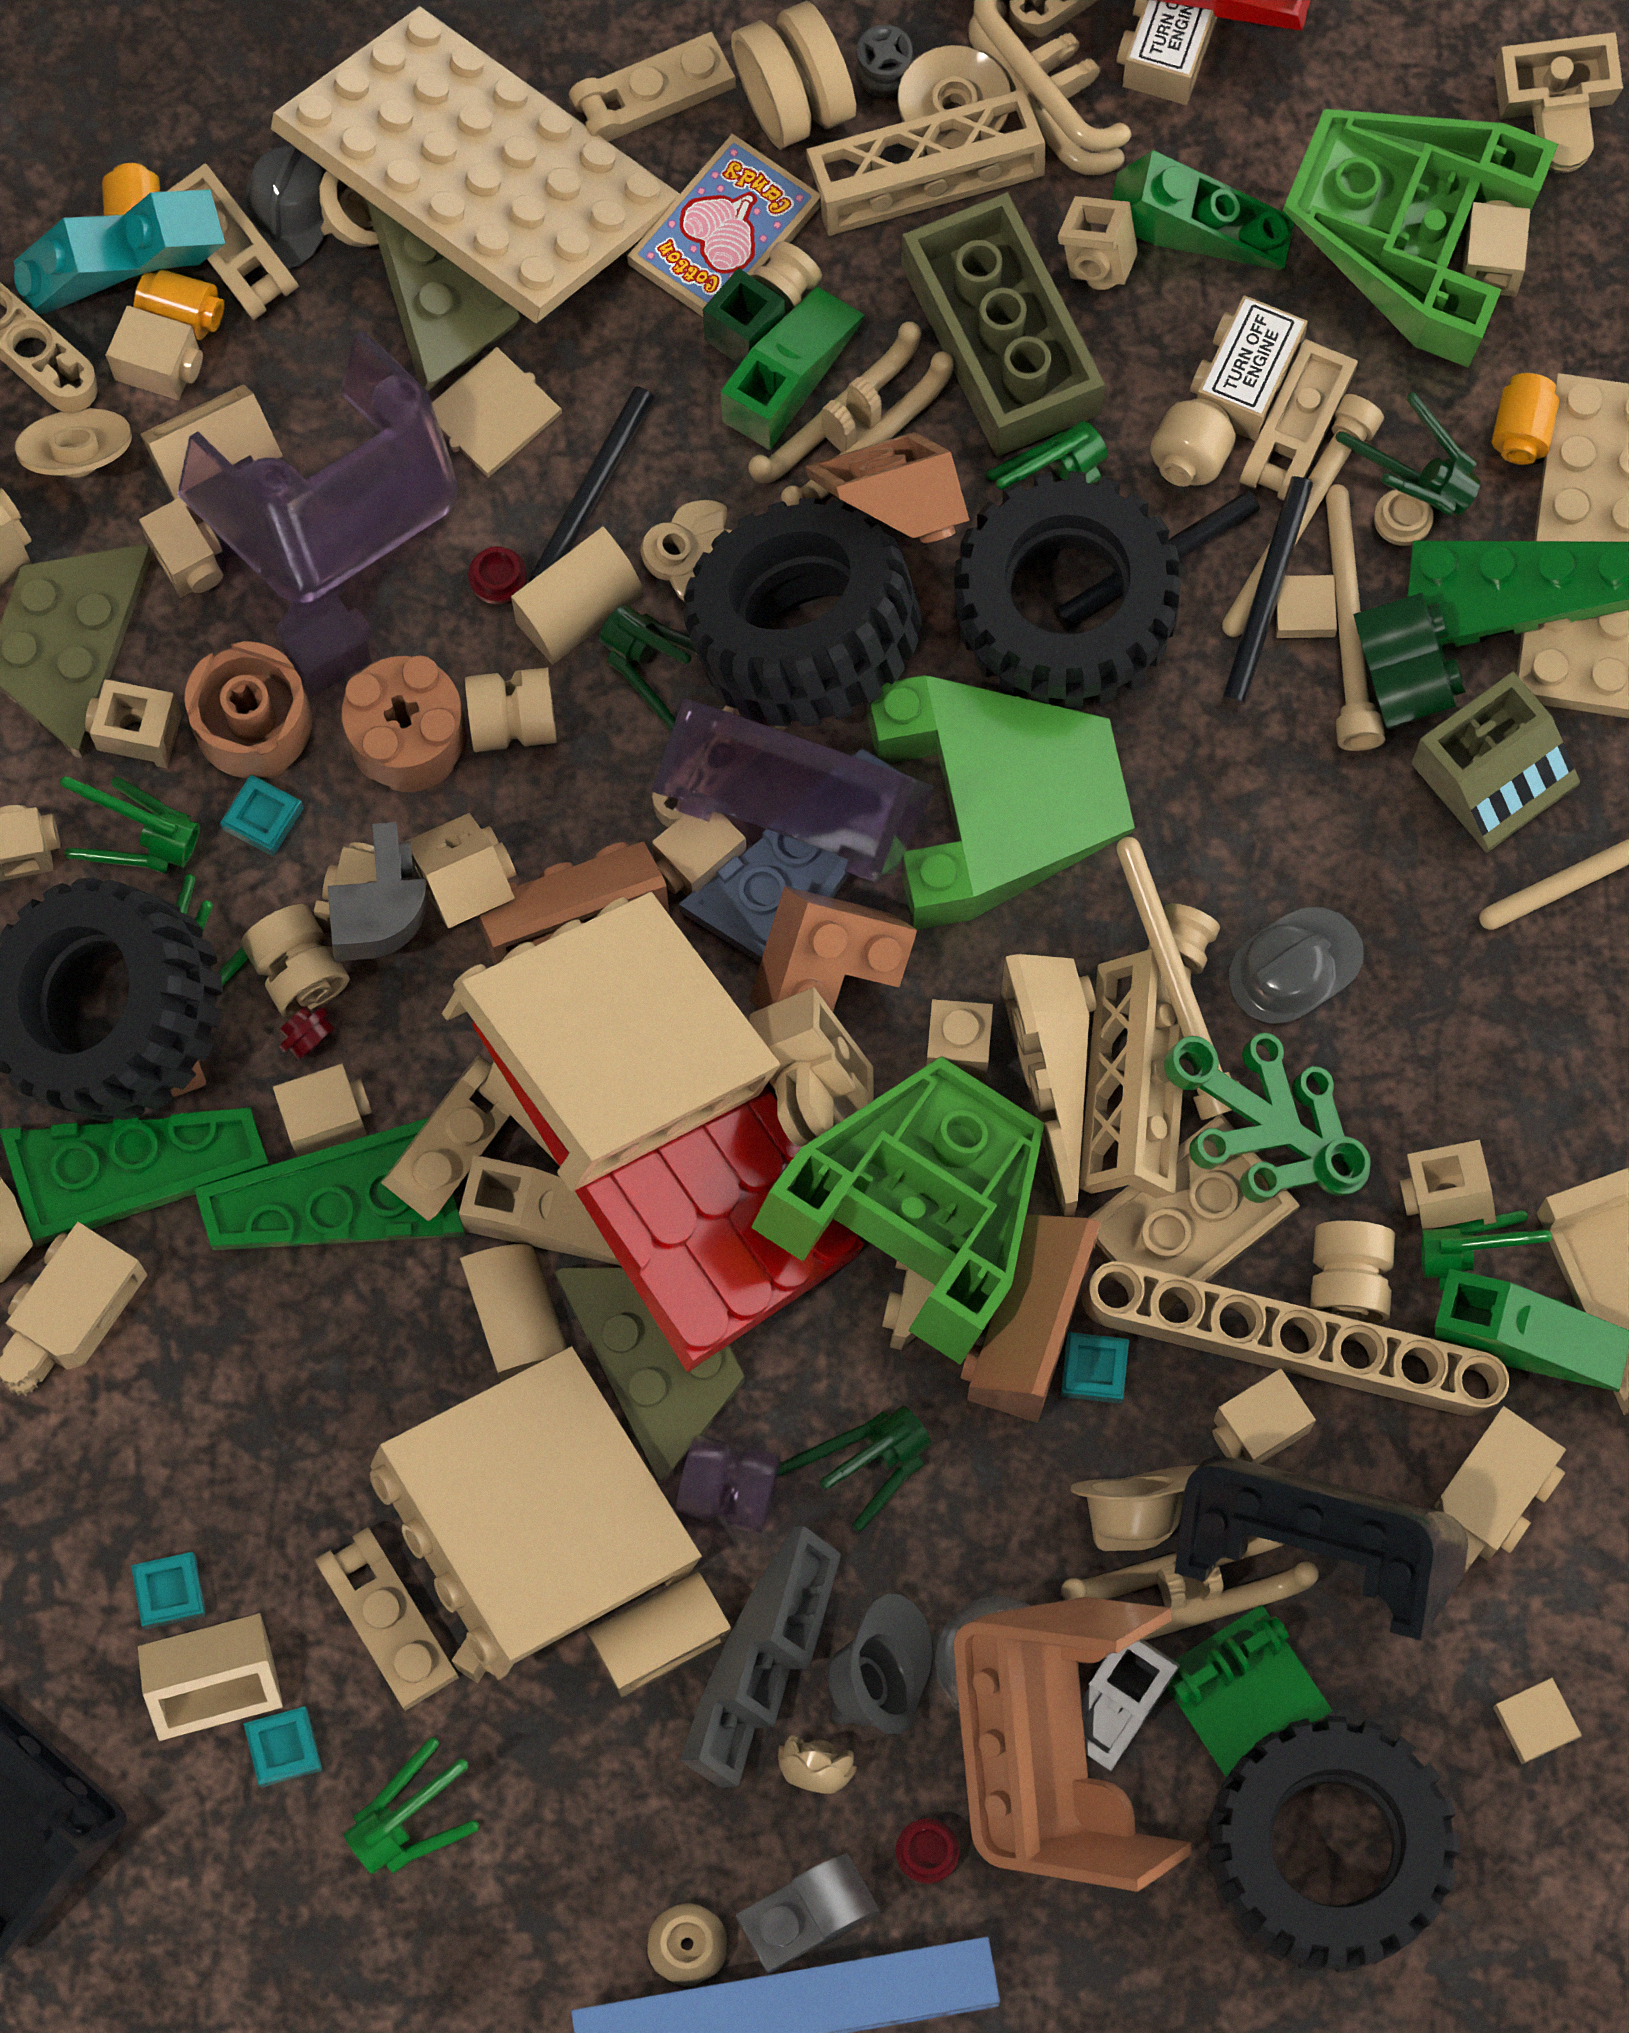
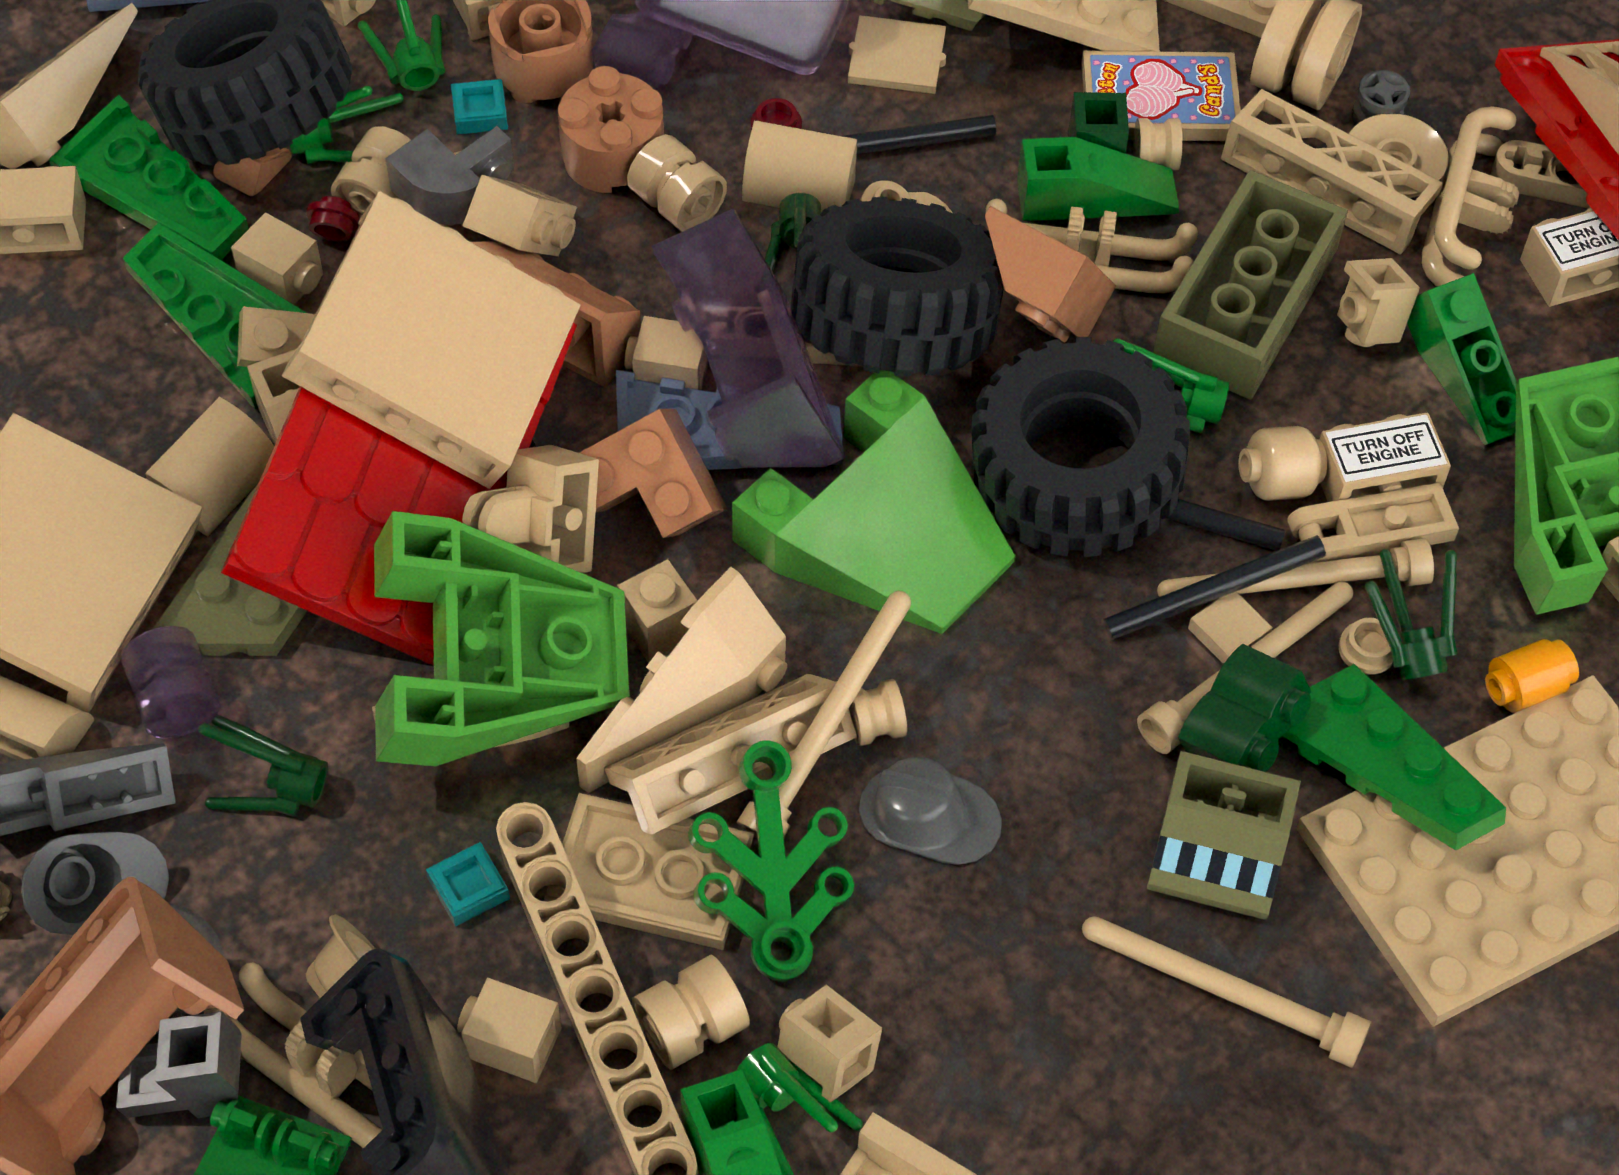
camera: 50 degrees right, 15 degrees down
nougat slope [960,1214,1101,1423] -> none

